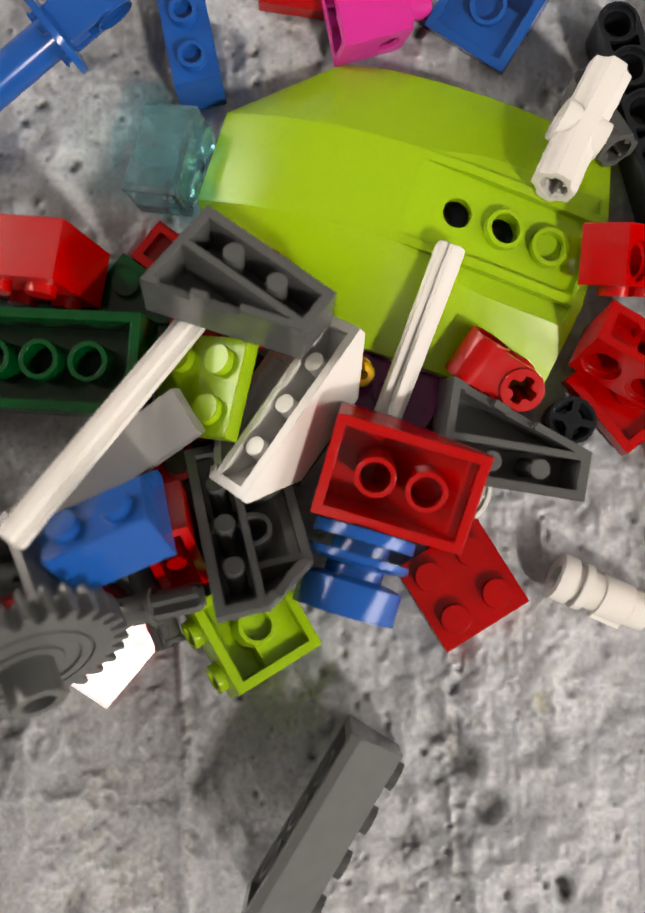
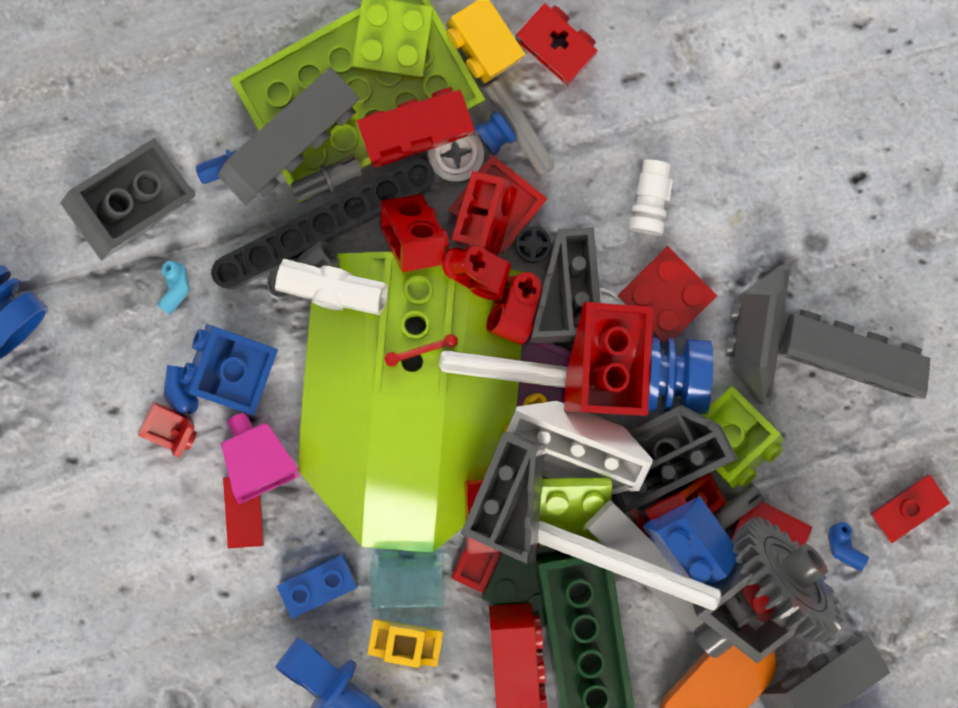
camera: 95 degrees left, 5 degrees up
dark grey axle [116,582,207,628] -> none
none -> yellow brick [367,618,444,668]
none -> red hinge [384,334,458,367]
none -> red piece [442,245,512,301]
none -> dark grey wedge [725,263,791,406]
none -> blue arm [828,522,869,572]
none -> red plate [870,474,950,543]

